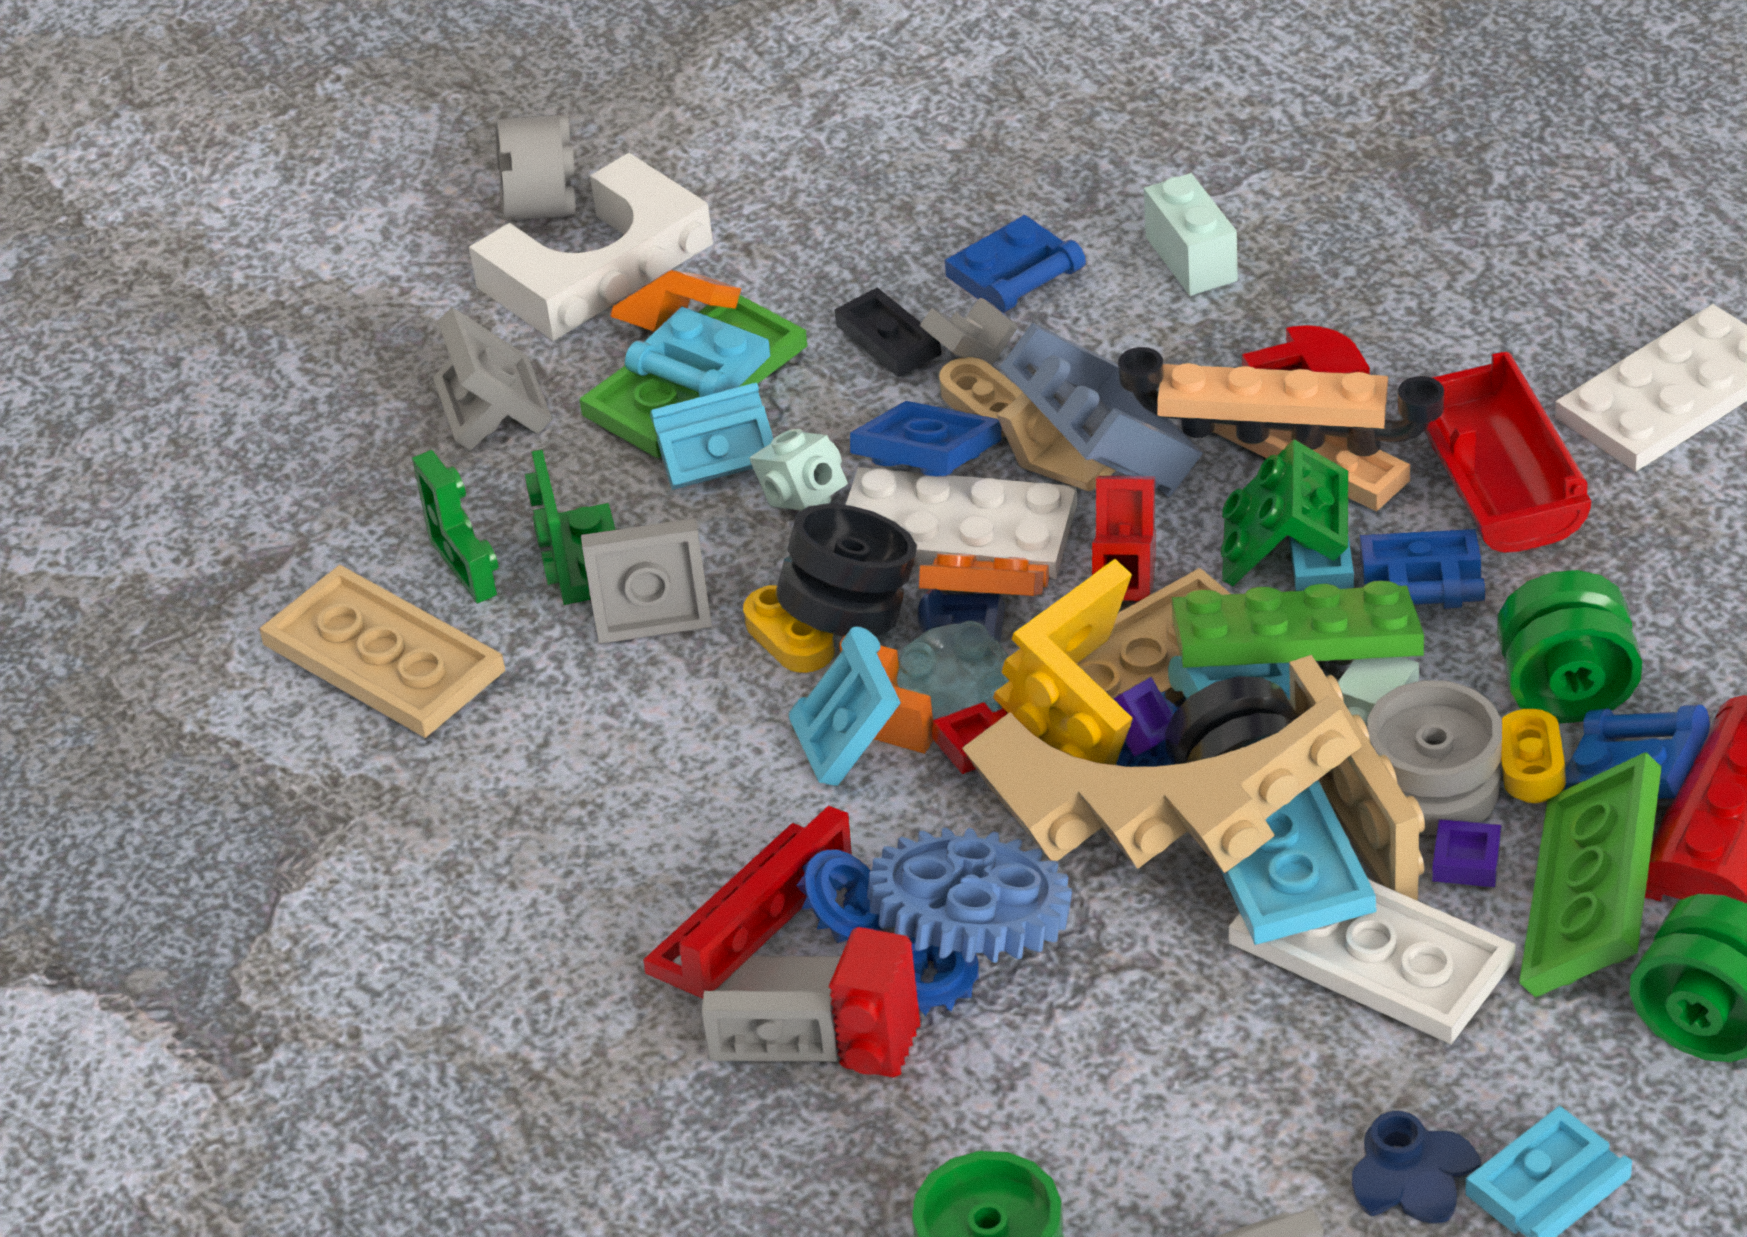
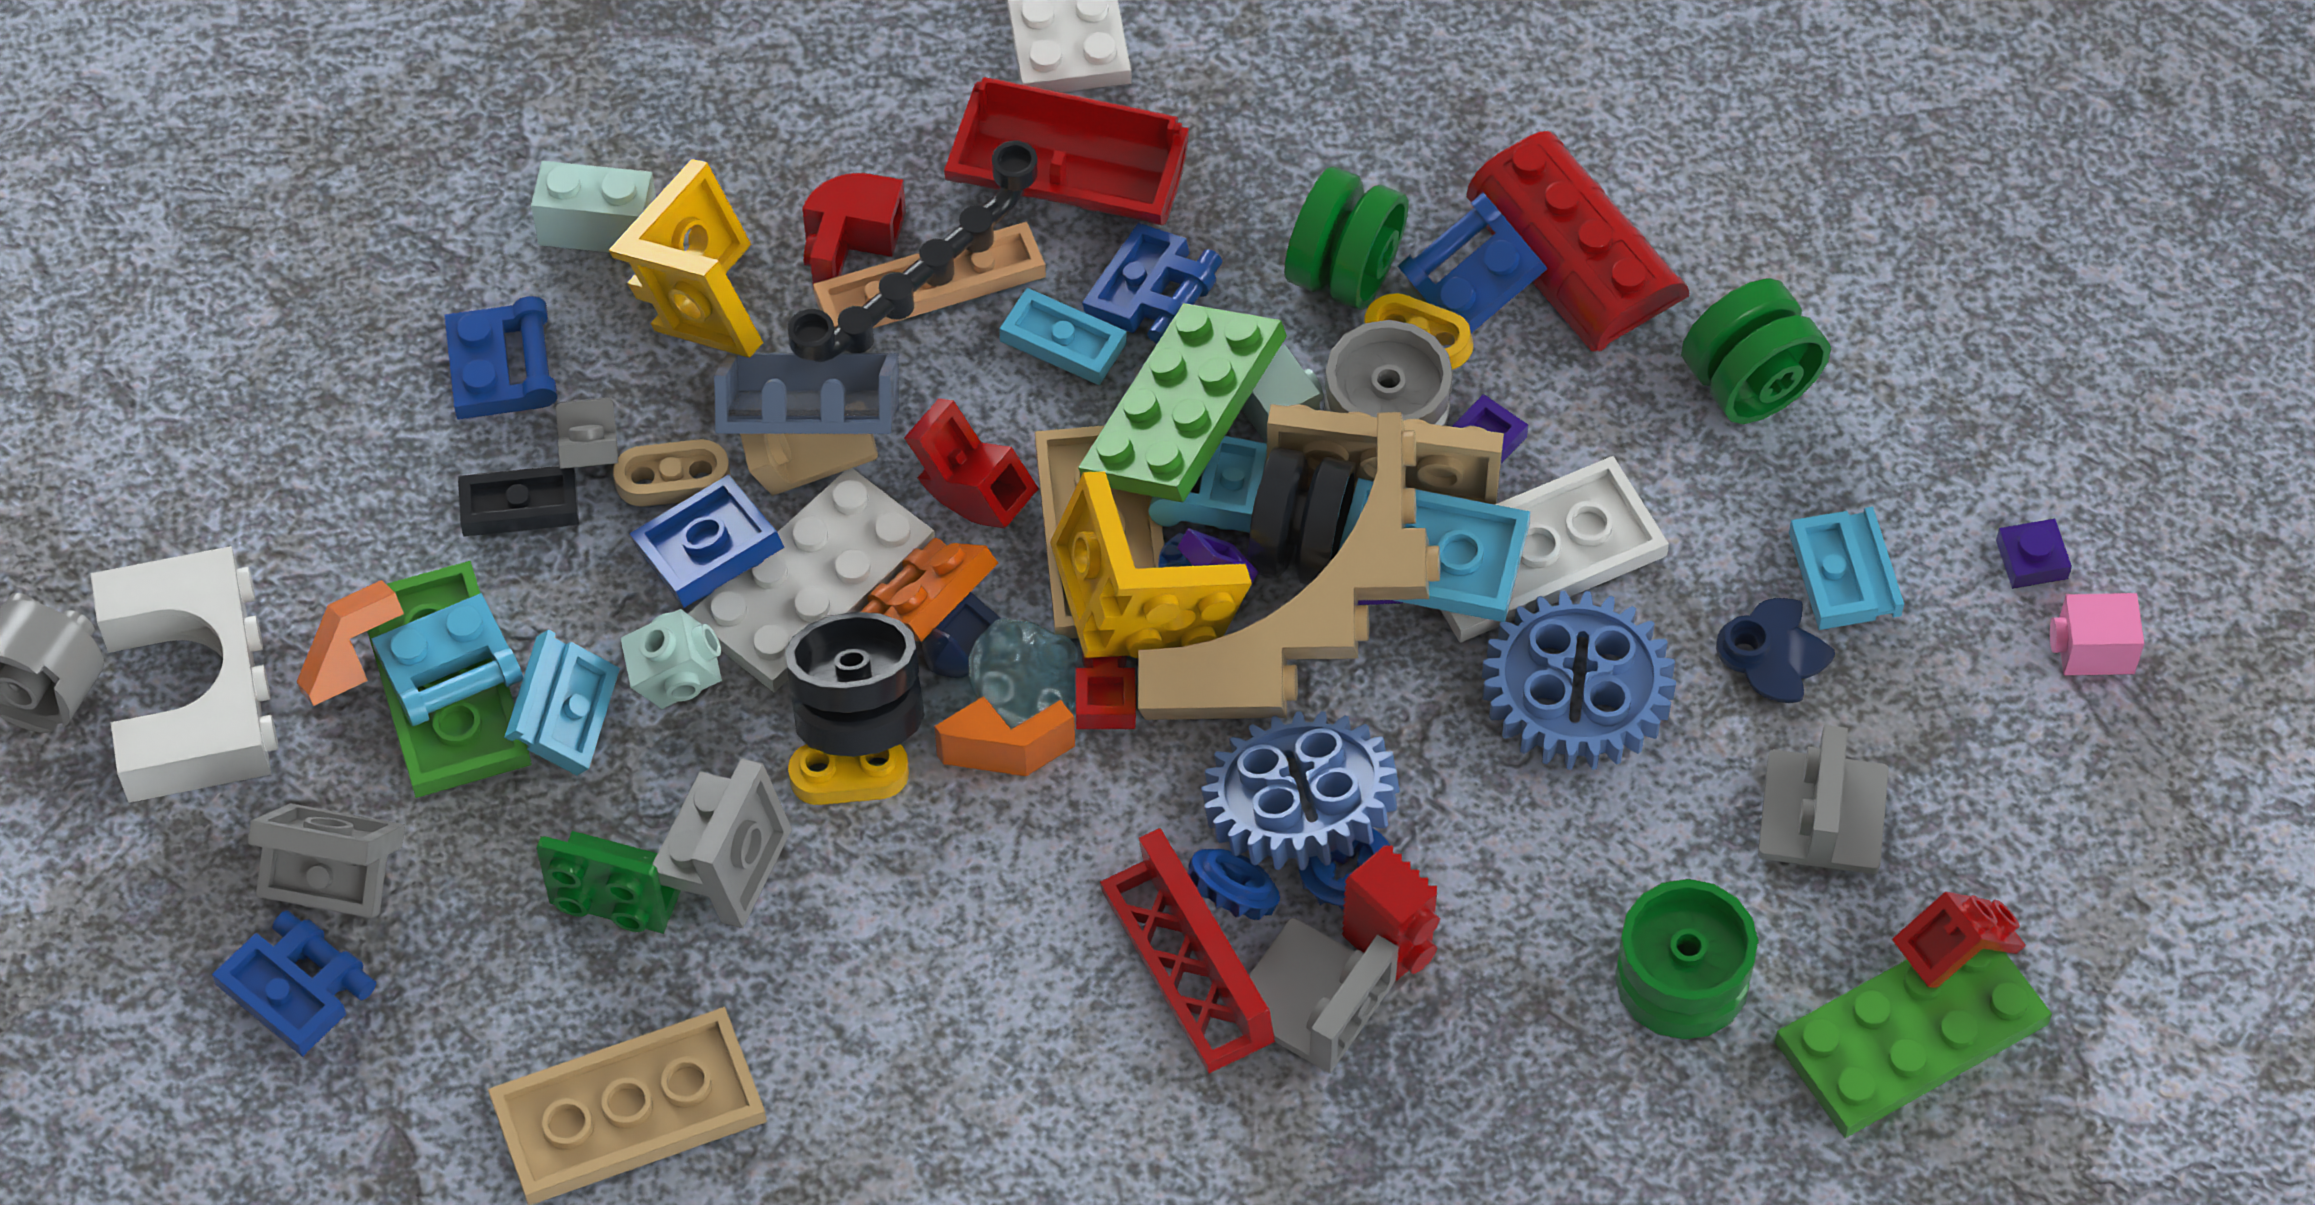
camera: 65 degrees left, 15 degrees up
green plate [412,450,499,604] -> none
medium azure plate [788,626,901,786] -> none
light nougat plate [1157,363,1388,429] -> none
green bracket [1220,439,1348,586] -> none
bright green plate [1519,752,1662,997] -> none
none -> blue plate [212,910,376,1057]
none -> yellow bracket [609,159,764,358]
none -> medium blue gear [1482,591,1676,770]

